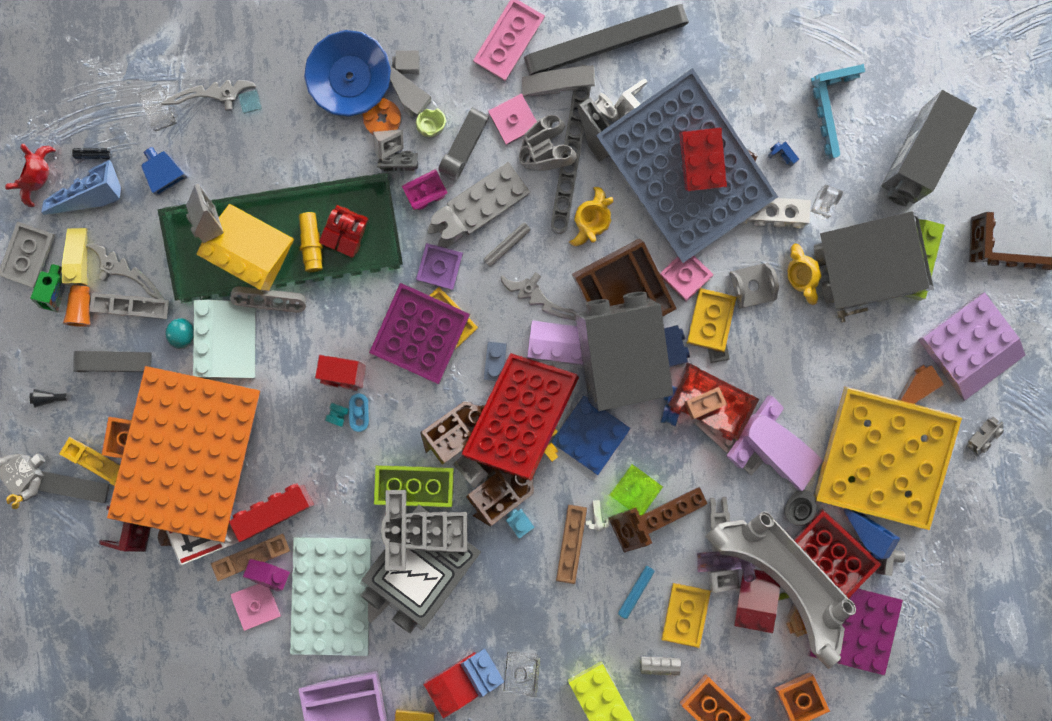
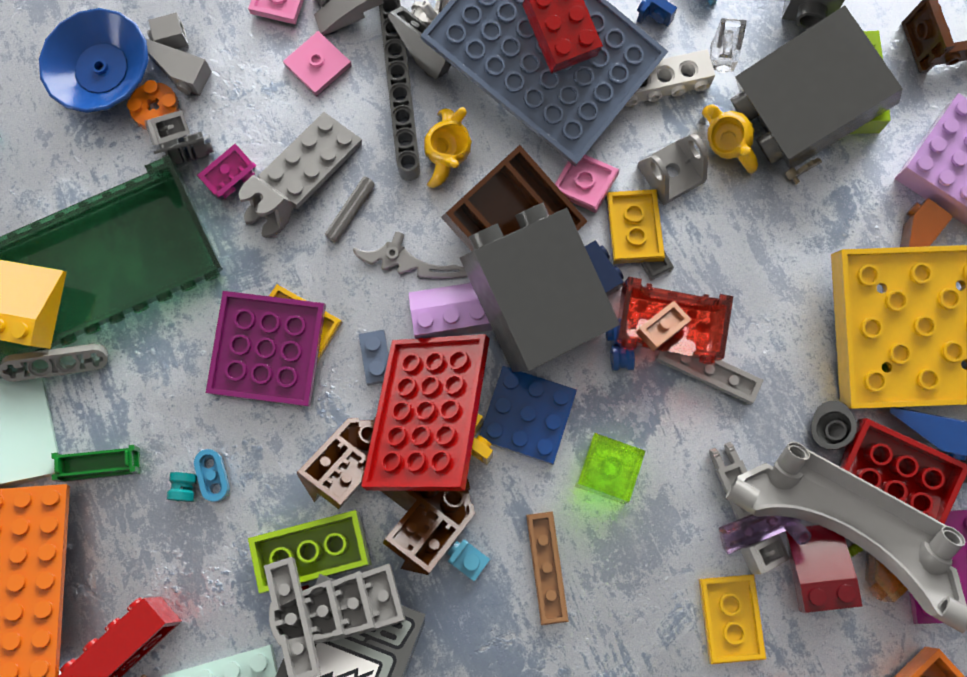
camera: 15 degrees left, 10 degrees down
yellow piece [299,212,323,272] -> none
red brick [315,355,366,391] -> none
red hips [319,205,369,258] -> none
yellowish green hair [415,109,446,138] -> none
medium lavender plate [416,243,463,290] -> none
dark grey beam [438,107,489,181] -> none
light grey tile [453,455,488,487] -> none
light grey connector [519,115,577,171] -> none
white piece [585,500,610,531] -> none
reddish brown bracket [608,487,707,553] -> none
dark azure axle [618,566,655,619] -> none
lavender slope [726,396,823,491] -> none
none -> green container [51,445,140,482]

